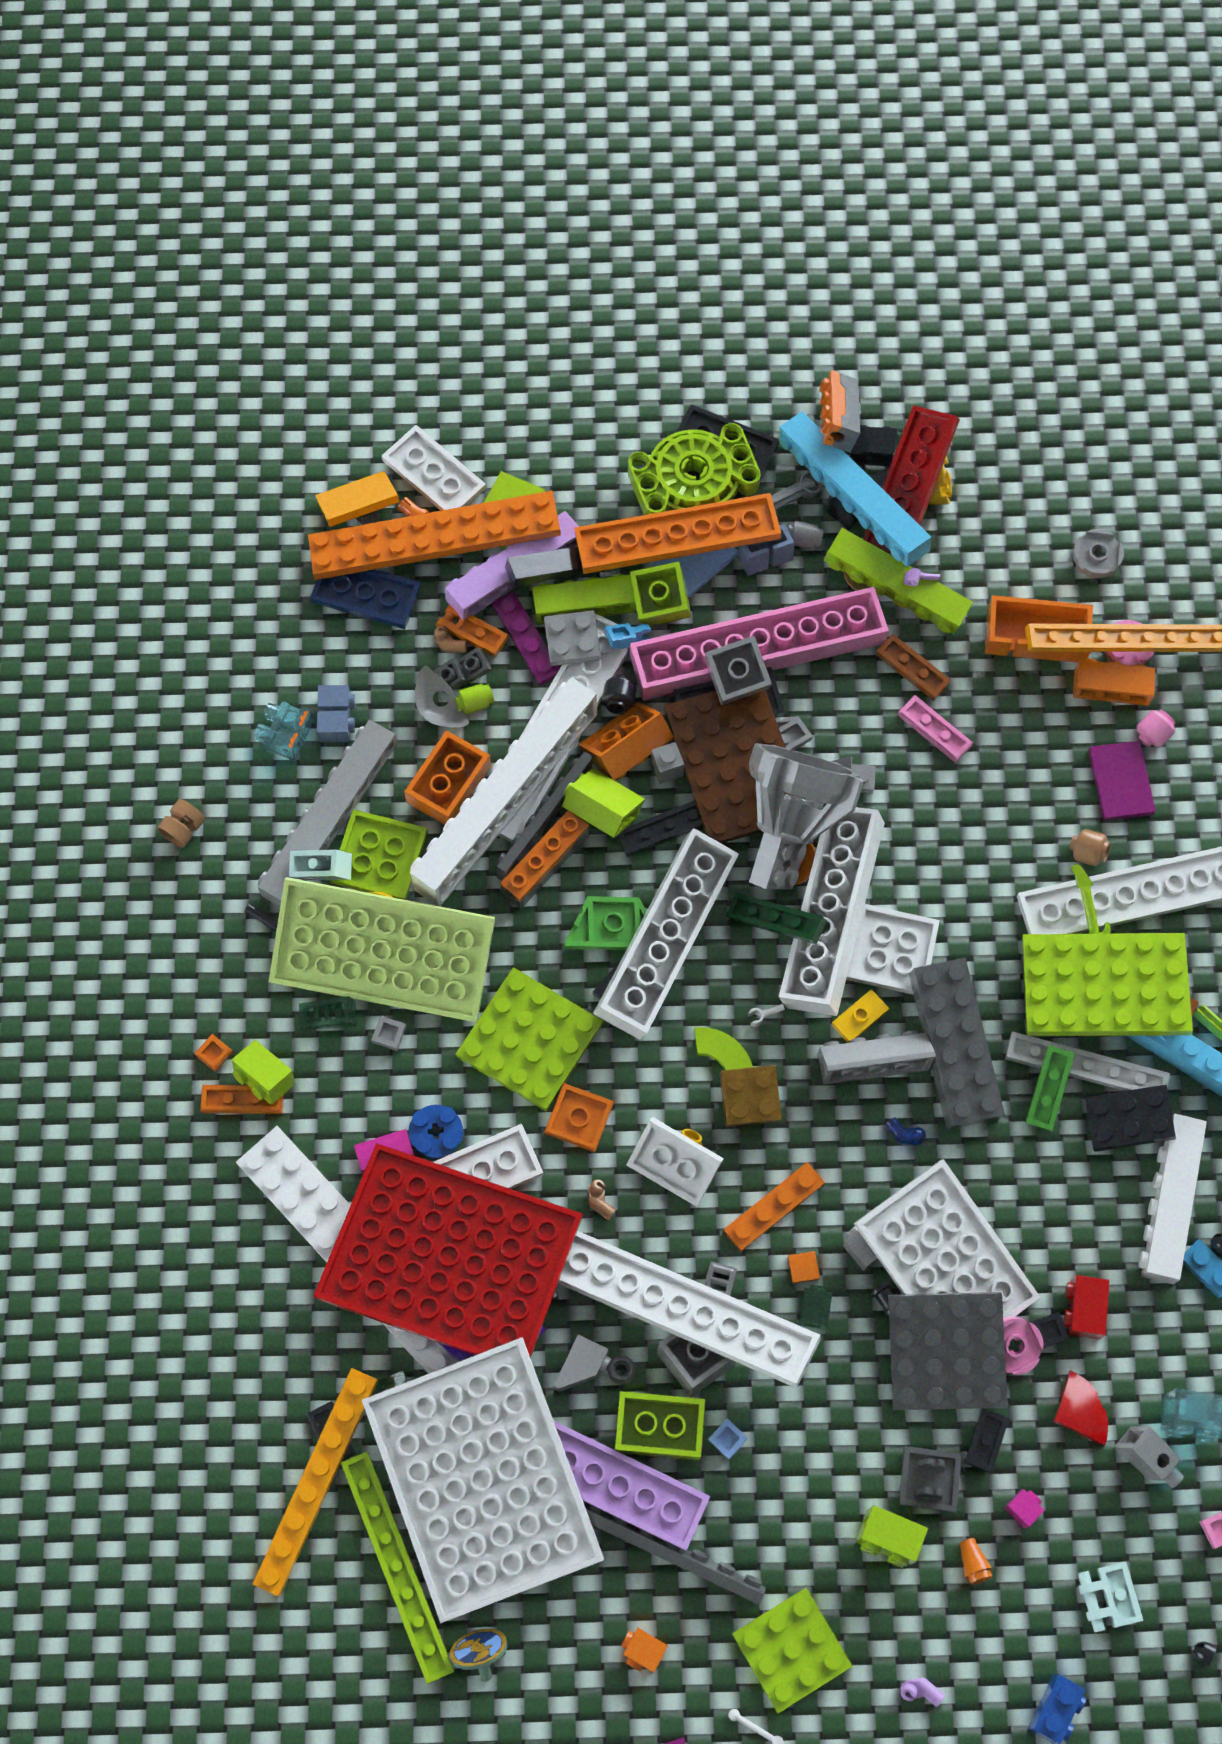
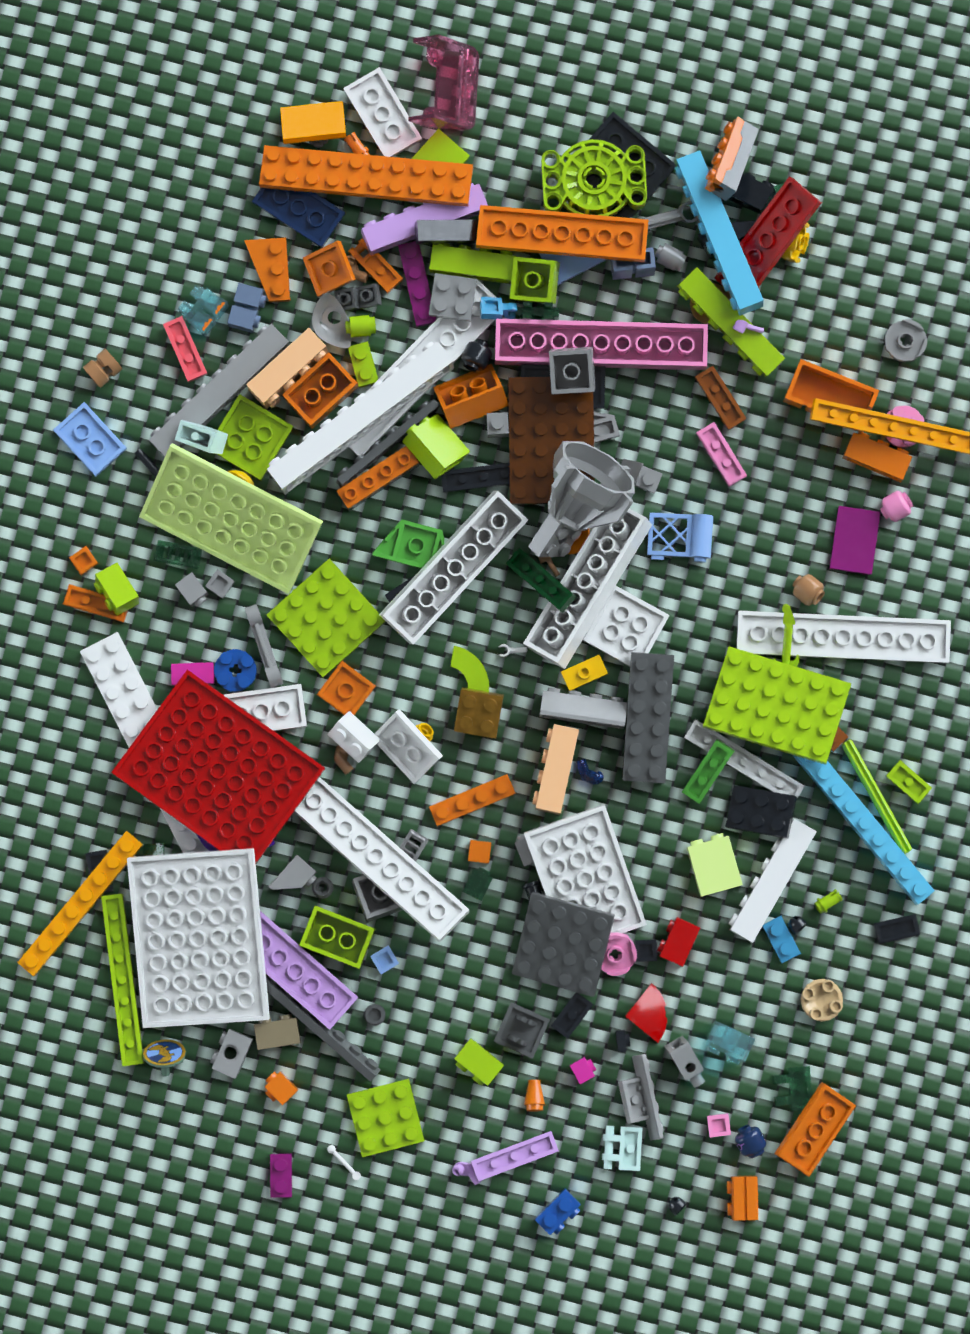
camera: 20 degrees right, 15 degrees up
none -> light blue tile [53,402,127,477]
none -> coral plate [163,316,207,383]
none -> light grey brick [175,572,209,607]
none -> light grey brick [210,1029,254,1079]
none -> orange wing [244,237,290,303]
none -> light grey piece [245,604,283,688]
none -> light nougat brick [246,328,328,409]
none -> dark tan brick [254,1014,301,1050]
none -> orange plate [303,241,356,297]
none -> white brick [327,711,381,763]
none -> lime plate [348,341,378,388]
none -> dark grey tile [364,1004,386,1025]
none -> clear pink windscreen [408,34,479,130]
none -> lavender plate [470,1131,559,1182]
none -> clear green plate [517,302,559,320]
none -> light nougat brick [532,724,579,815]
none -> medium nougat hand [538,557,560,577]
none -> black plate [615,1030,630,1052]
none -> light grey bracket [618,1054,664,1140]
none -> light blue piece [647,513,713,563]
none -> yellowish green brick [687,833,743,897]

